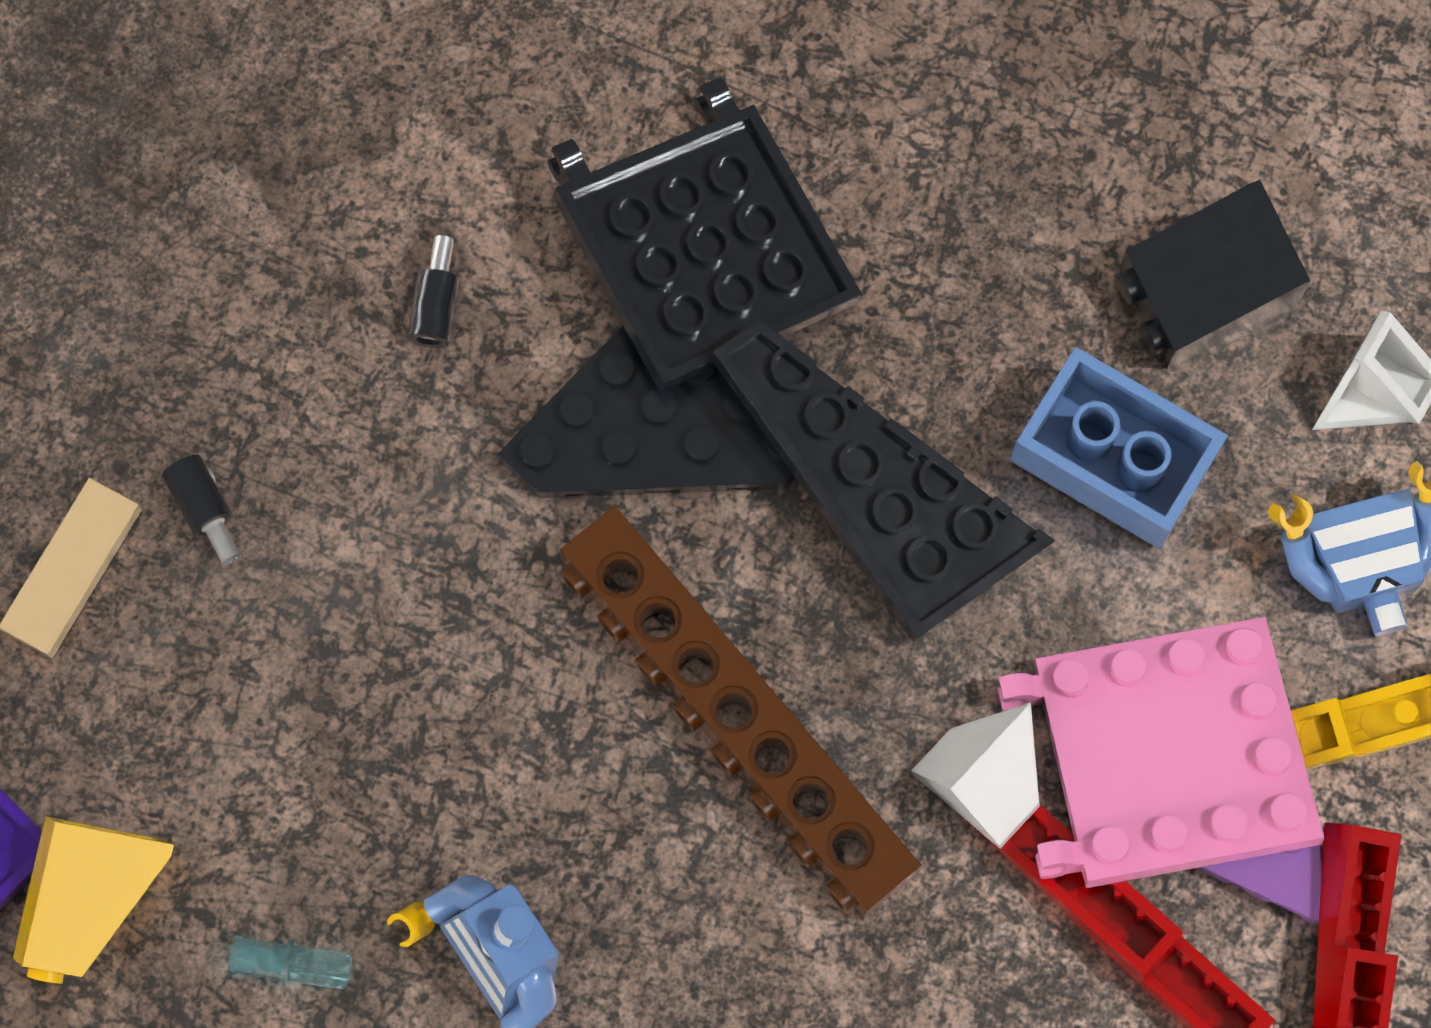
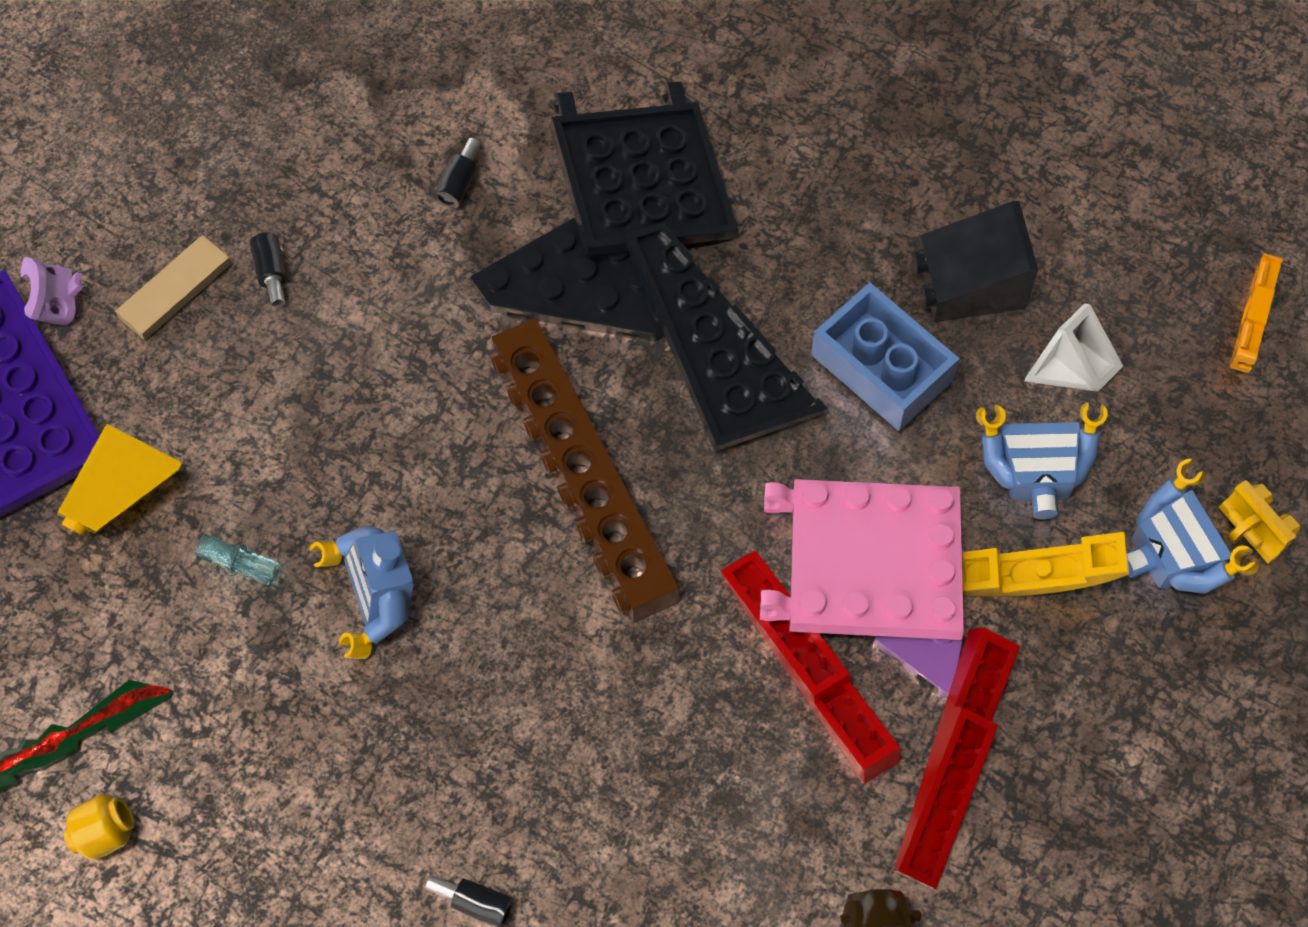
camera: 15 degrees right, 10 degrees down
white slope [911,702,1040,849] -> none

